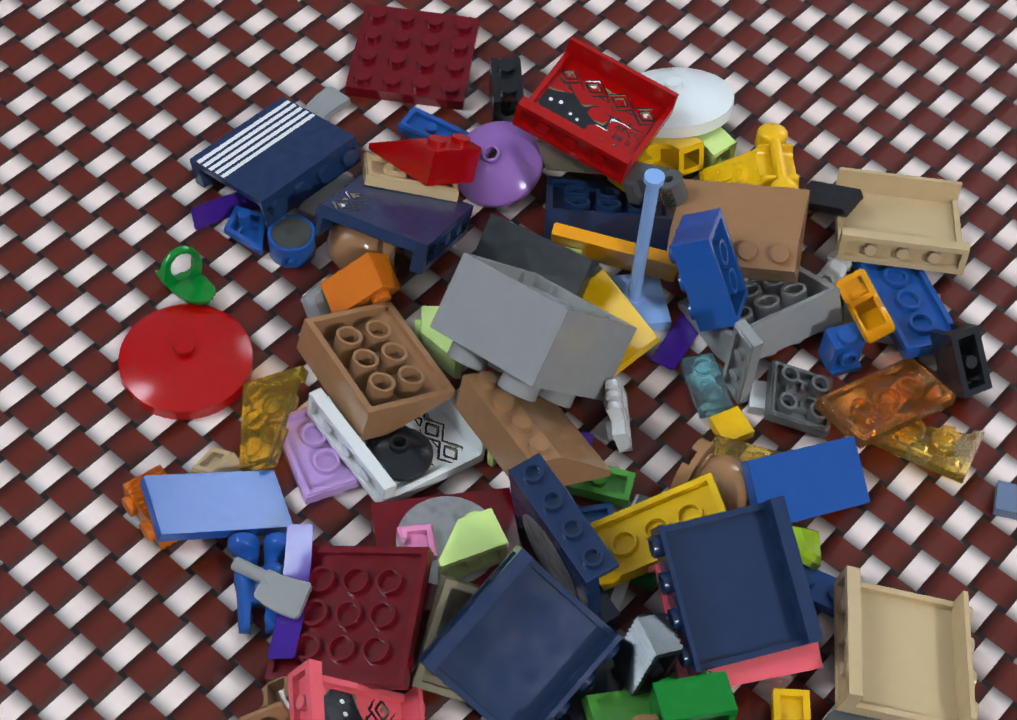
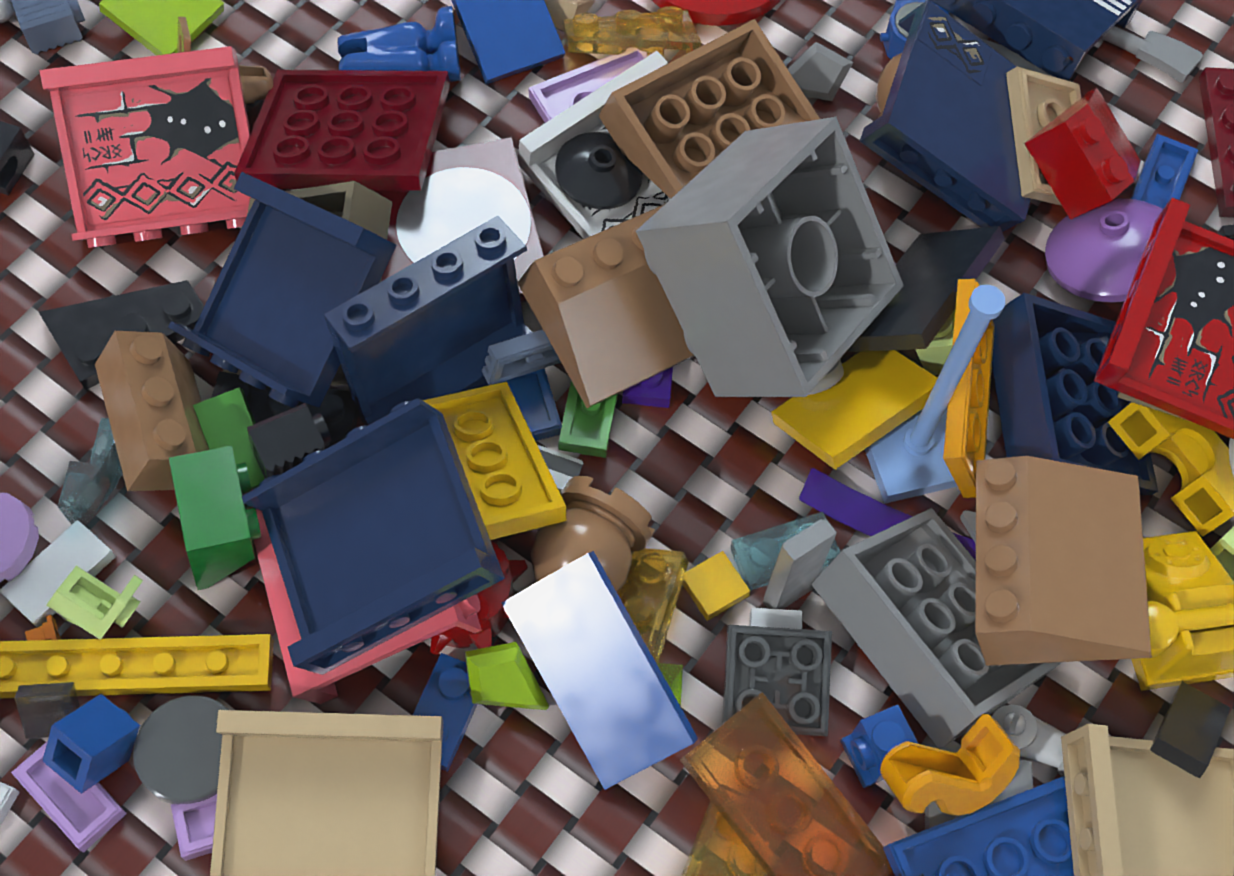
camera: 85 degrees right, 10 degrees up
light grey piece [231,557,312,620] -> none
dark purple sticker [267,524,314,659] -> none
orange brick [320,252,401,313] -> none
bright pink tile [396,524,437,560] -> none
yellowish green slope [438,508,509,580] -> none
white hinge [603,377,633,453] -> none
dark grey leg [622,162,688,207] -> none
blue brick [668,208,748,332] -> none

